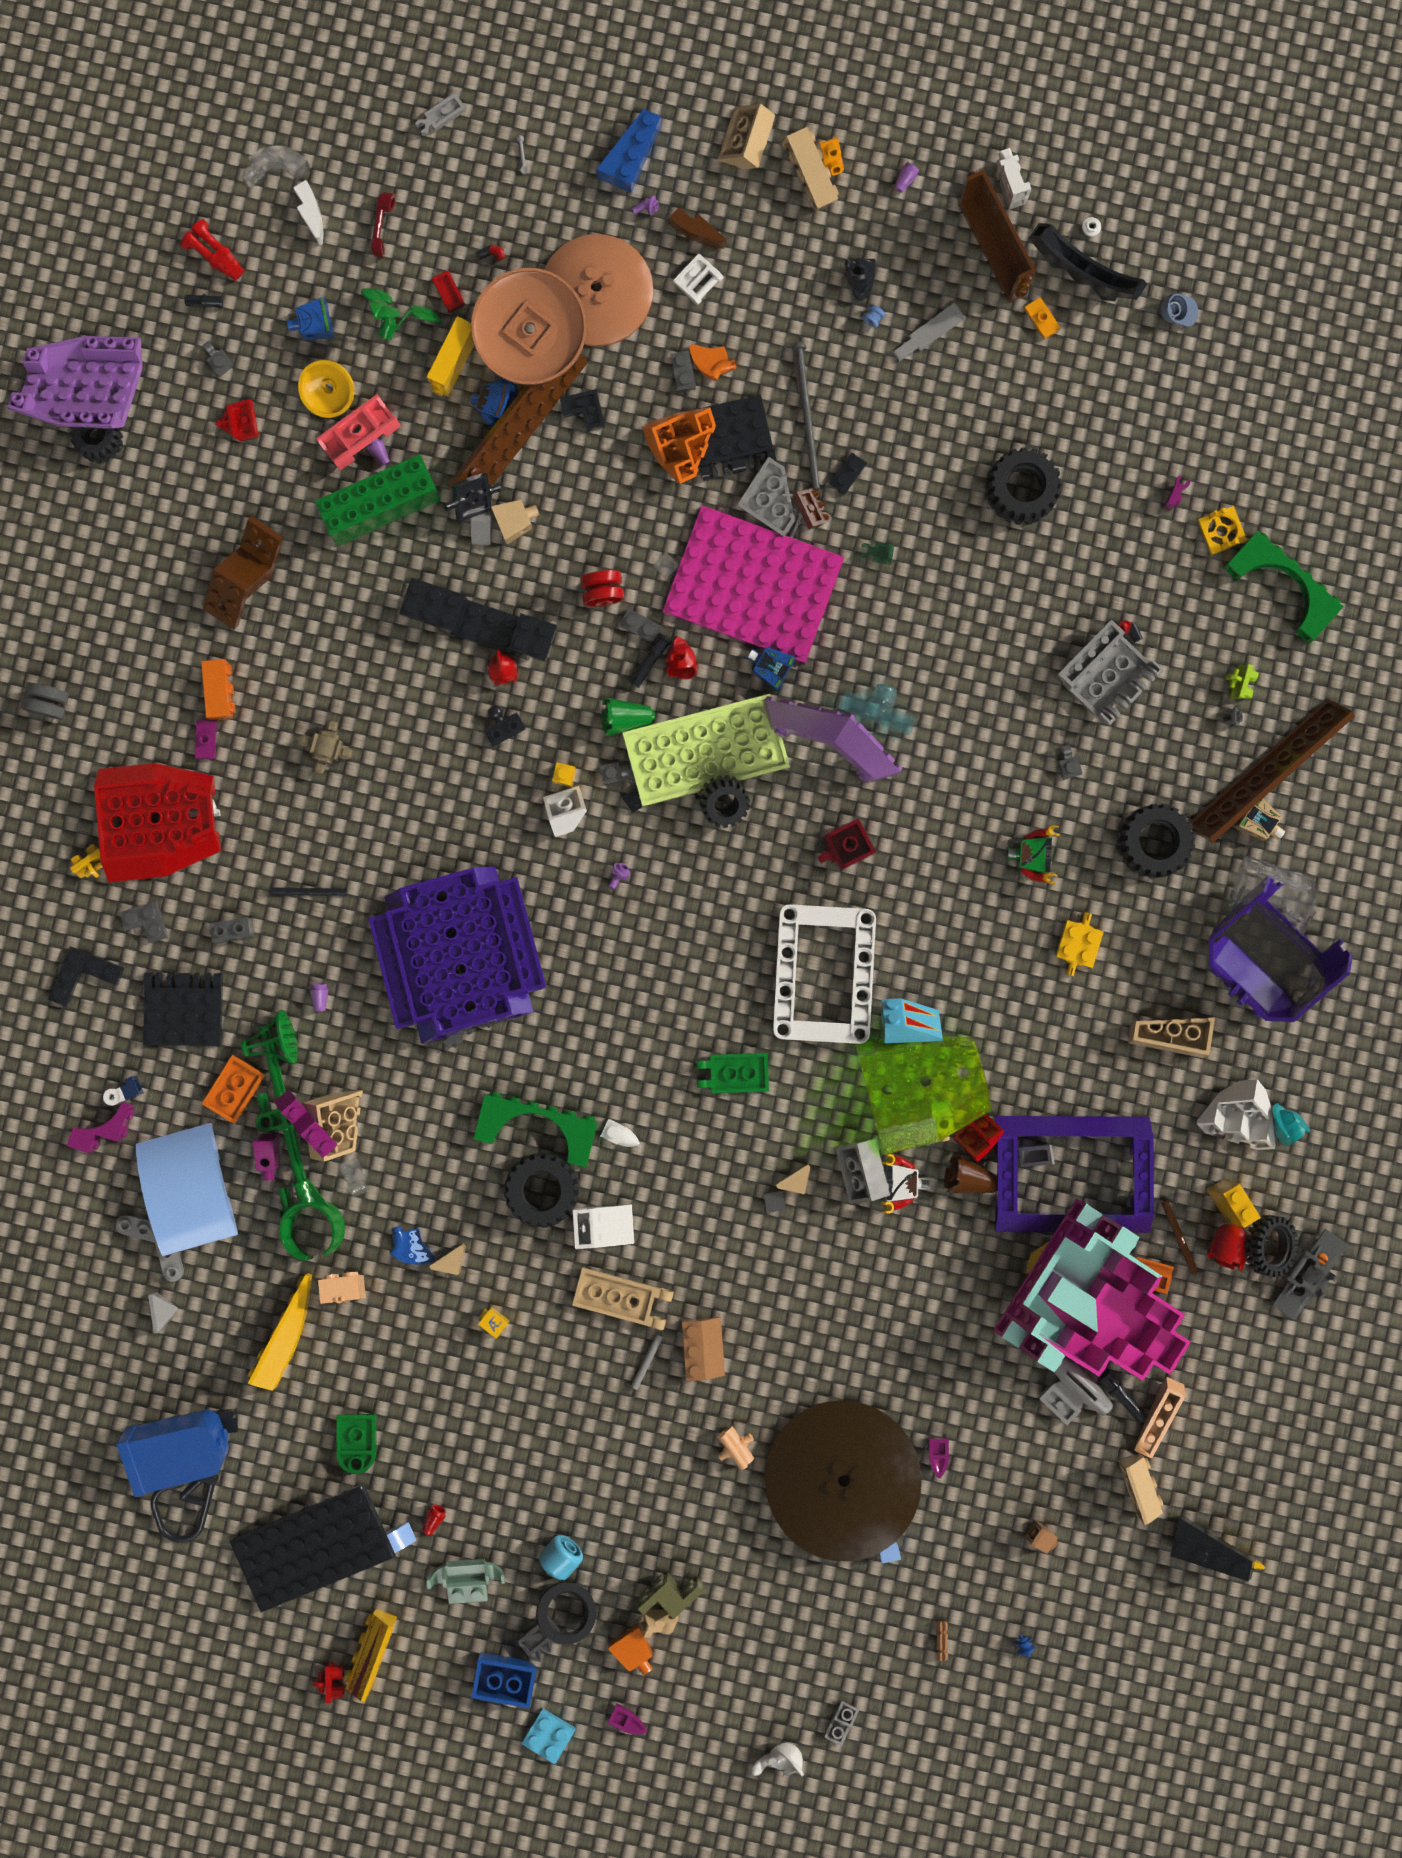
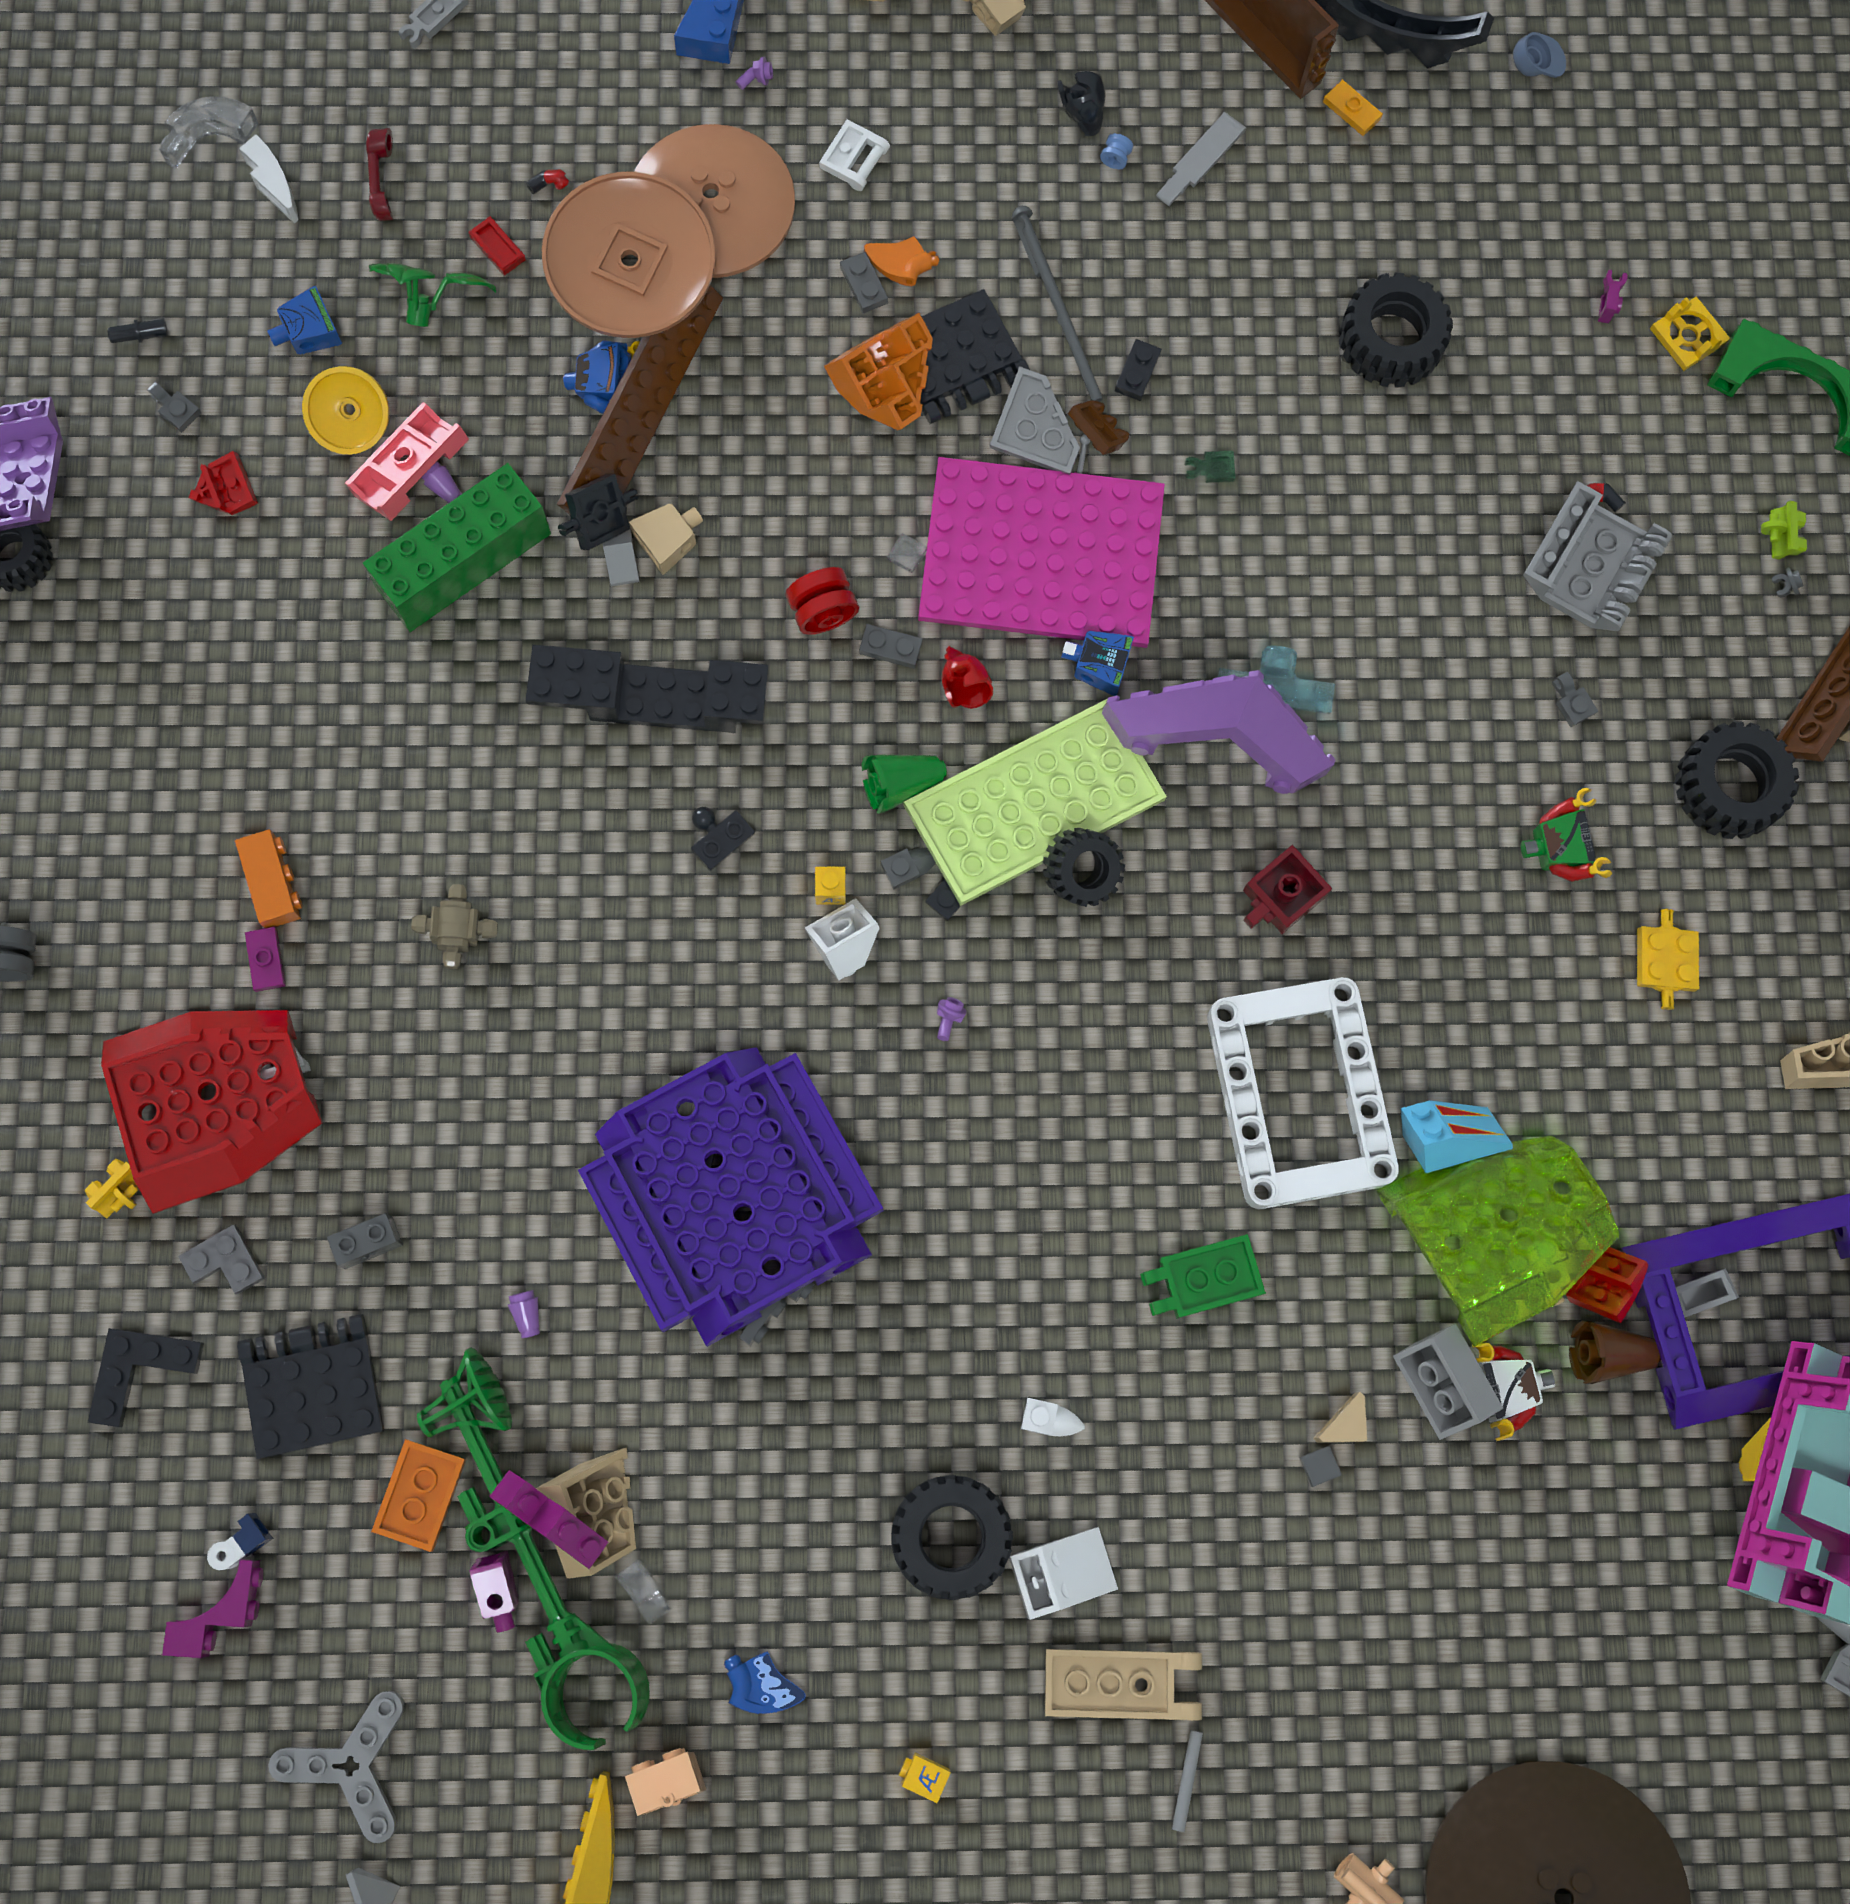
camera: 20 degrees left, 10 degrees down
light blue slope [136,1123,238,1256] -> none
red piece [180,219,245,281] -> none
reddish brown bracket [203,516,284,630] -> none
black bar [270,887,348,896] -> none
yellow brick [427,316,474,396] -> none
tan slope [429,1243,466,1275] -> none
green arch [473,1091,598,1167] -> none
red helmet [487,650,519,686] -> none
light grey hinge [517,135,528,175] -> none
black plate [560,389,605,432] -> none
black pin [629,633,672,688] -> none
reddish brown slope [669,207,726,249] -> none
medium nougat slope [682,1317,725,1381] -> none
magenta plate [928,1437,949,1478] -> none

